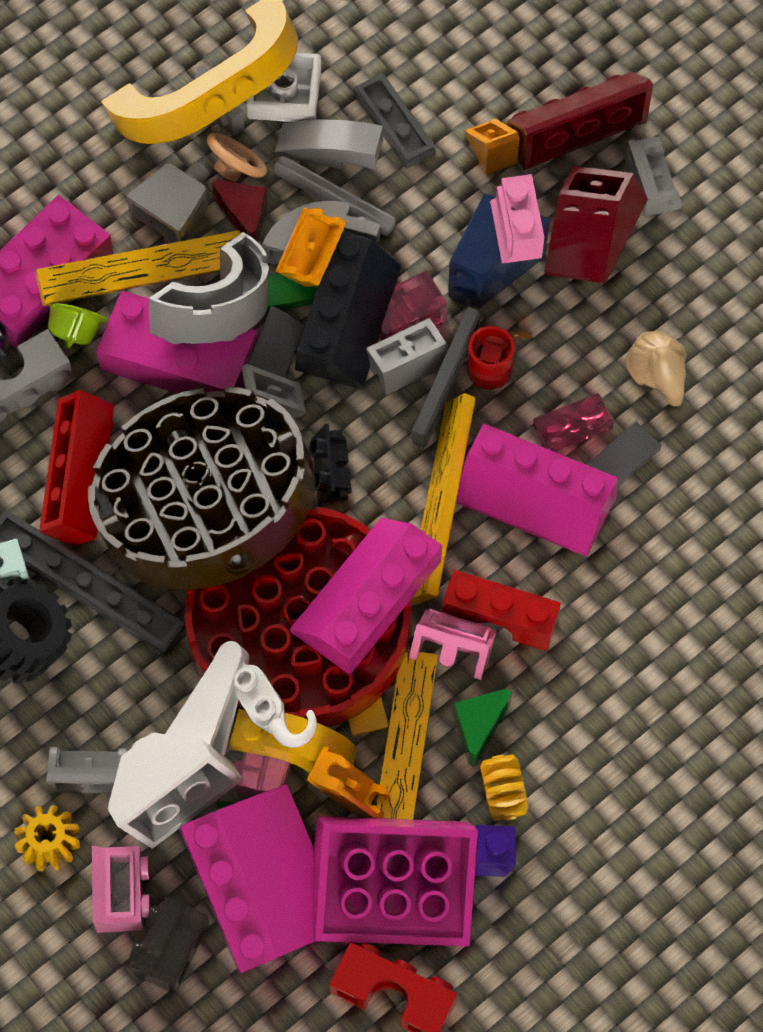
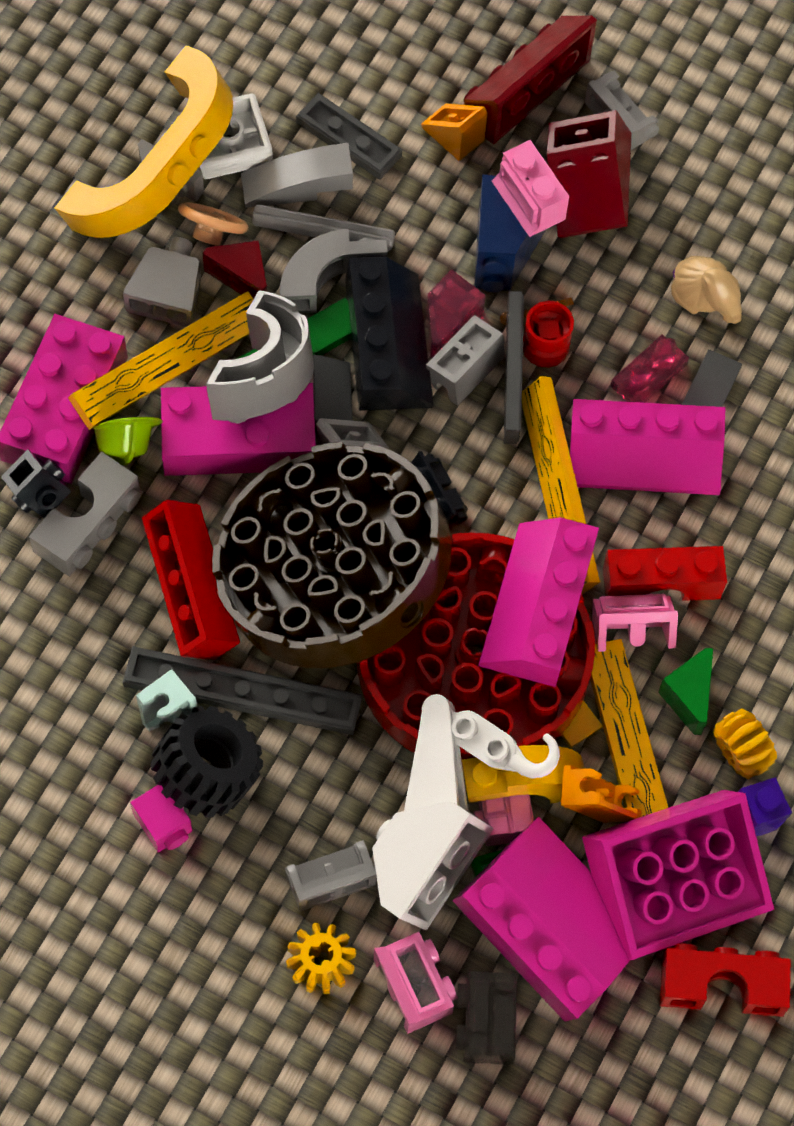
camera: 25 degrees left, 0 degrees up
light orange hinge [275,207,347,287] -> none

